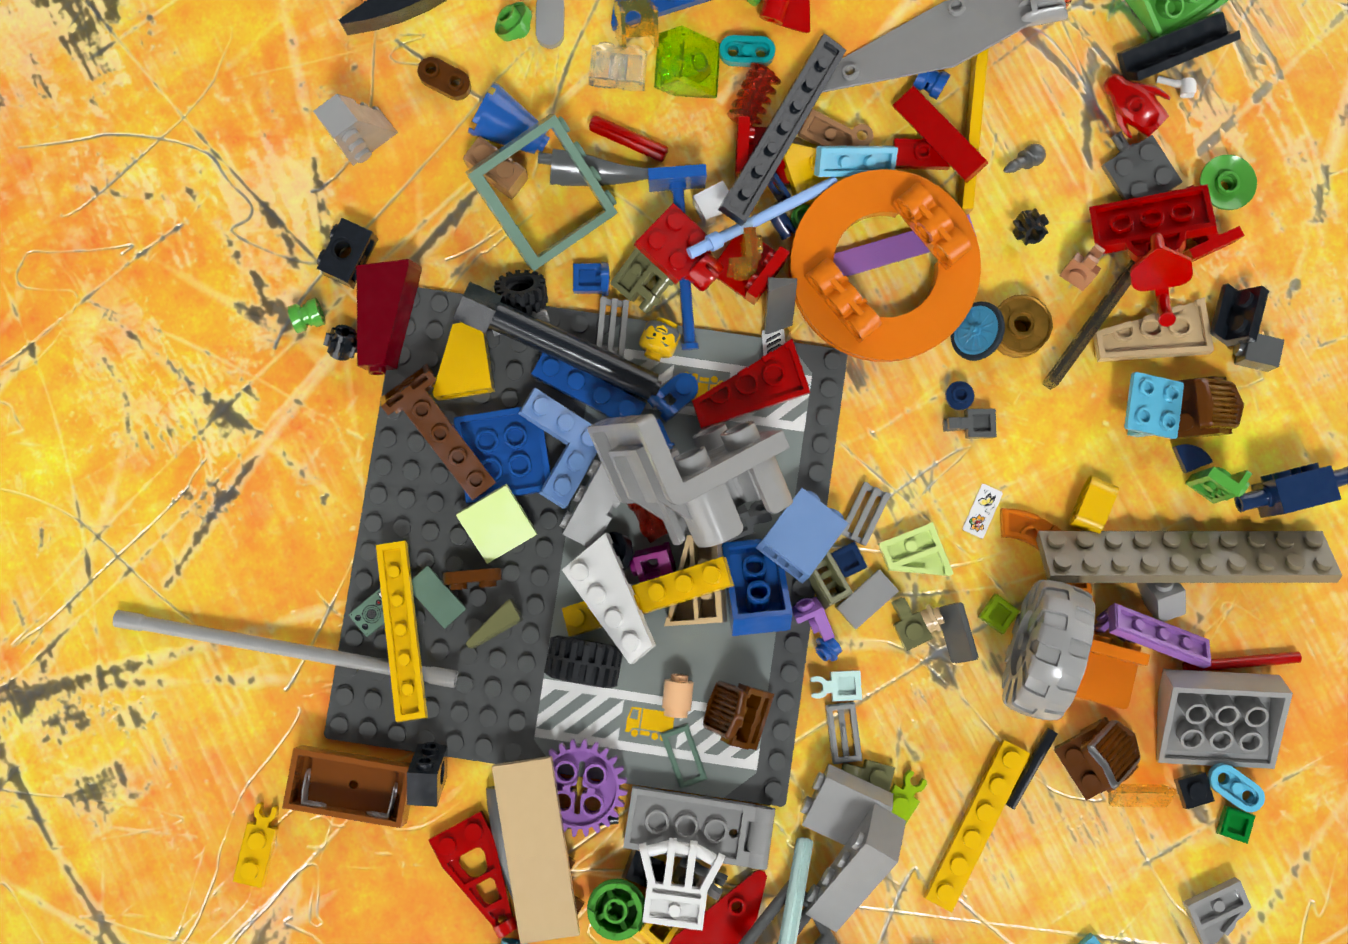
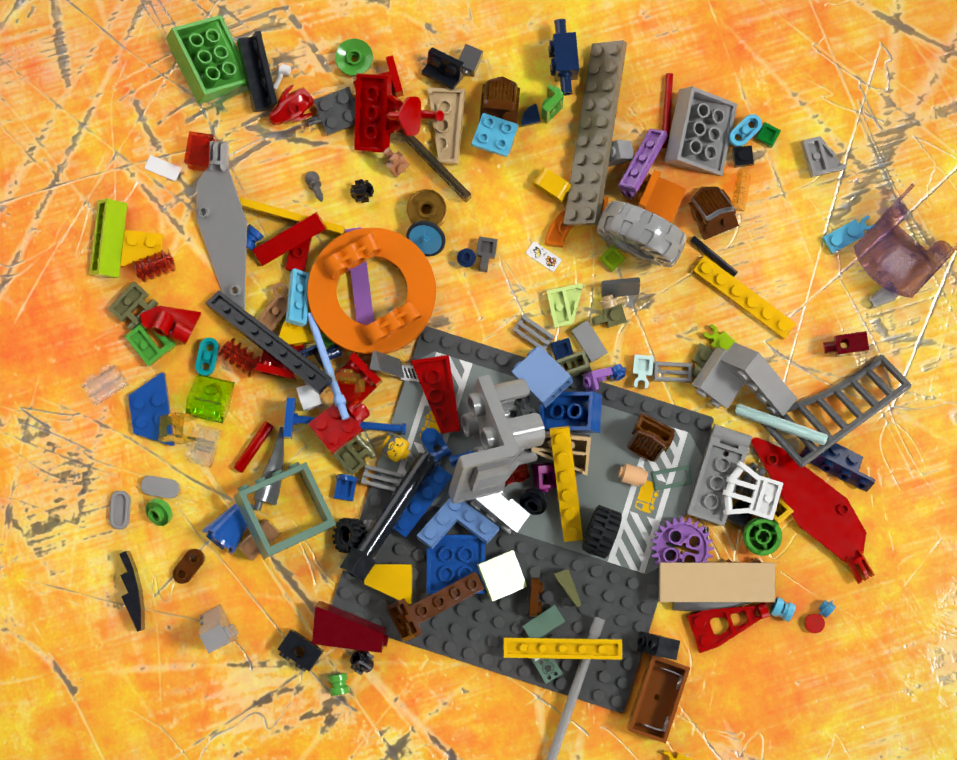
camera: 80 degrees left, 0 degrees up
white wing [562,533,656,664] -> none

